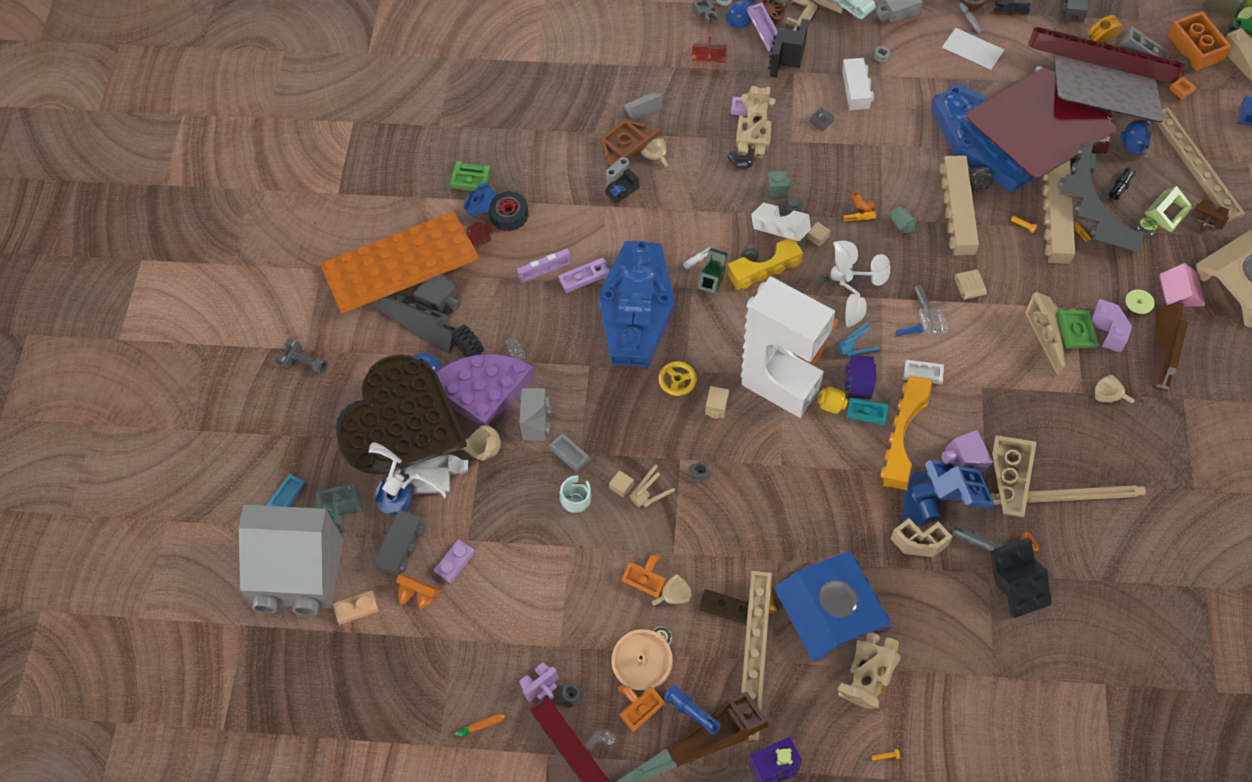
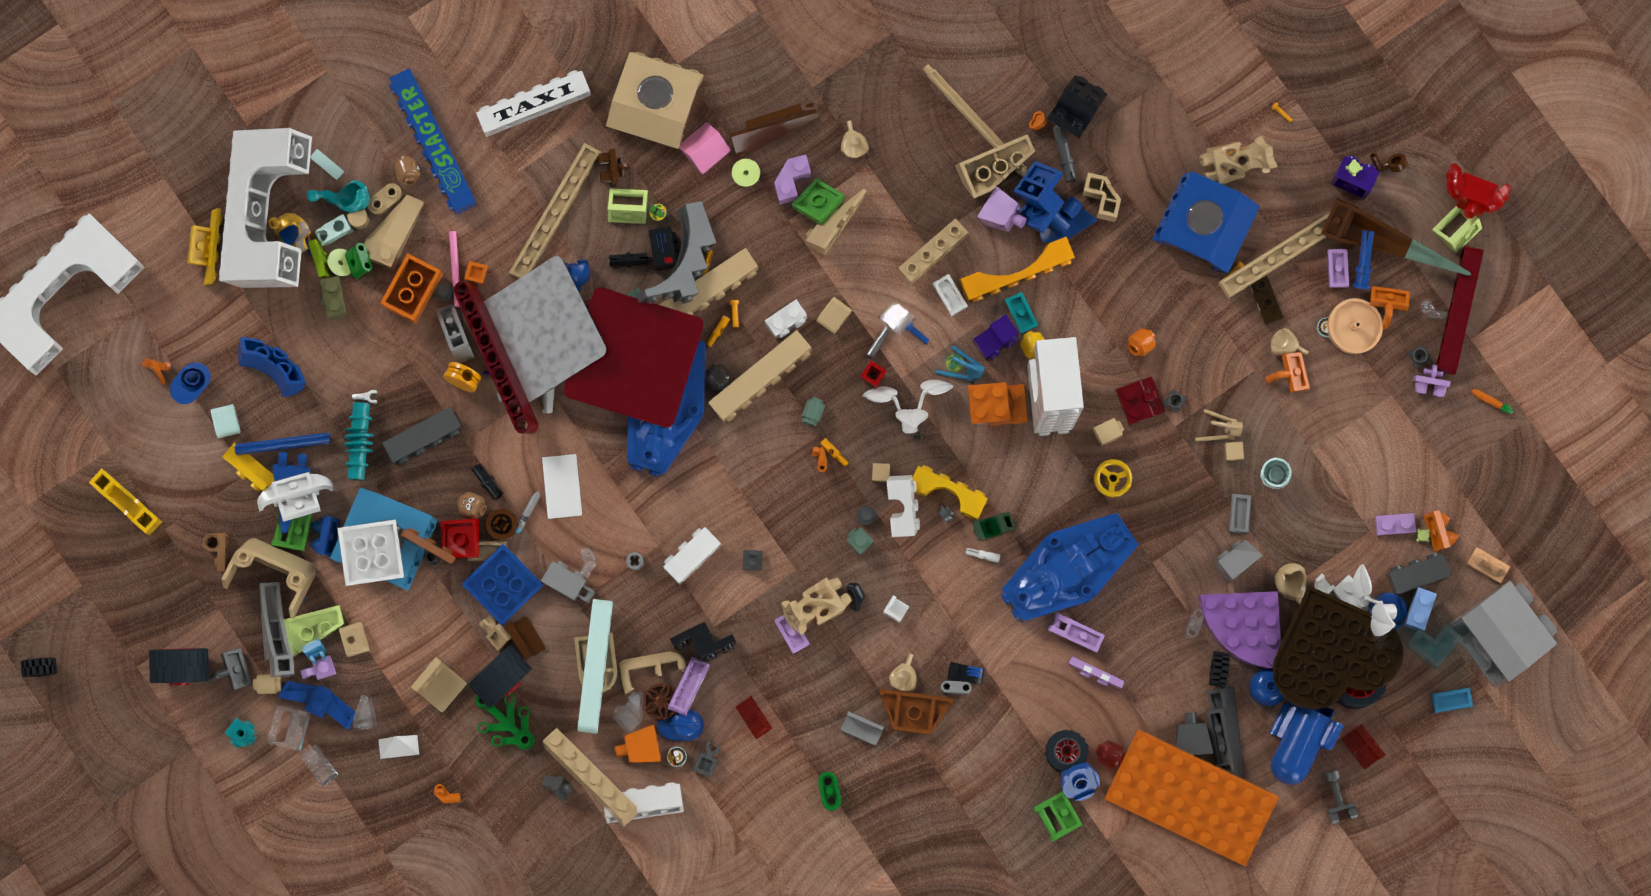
camera: 135 degrees left, 20 degrees up
none -> bright pink bar [449,231,460,307]
none -> clear arm [580,548,597,577]
none -> black brick [648,227,679,271]
none -> light orange pin [706,315,730,347]
none -> white brick [765,299,807,340]
none -> green plate [818,772,841,811]
none -> red plate [860,360,887,389]
none -> white panel [883,595,909,623]
none -> tan brick [898,218,968,286]
none -> clear light blue tile [945,353,964,373]
none -> dark red hinge [1116,376,1165,425]
none -> orange head [1127,328,1156,357]
none -> blue piece [1269,703,1344,785]
none -> lavender plate [1327,249,1349,288]
none -> clear red panel [1341,724,1386,769]
none -> light blue brick [1403,587,1437,632]
none -> yellowish green piece [1416,529,1430,543]

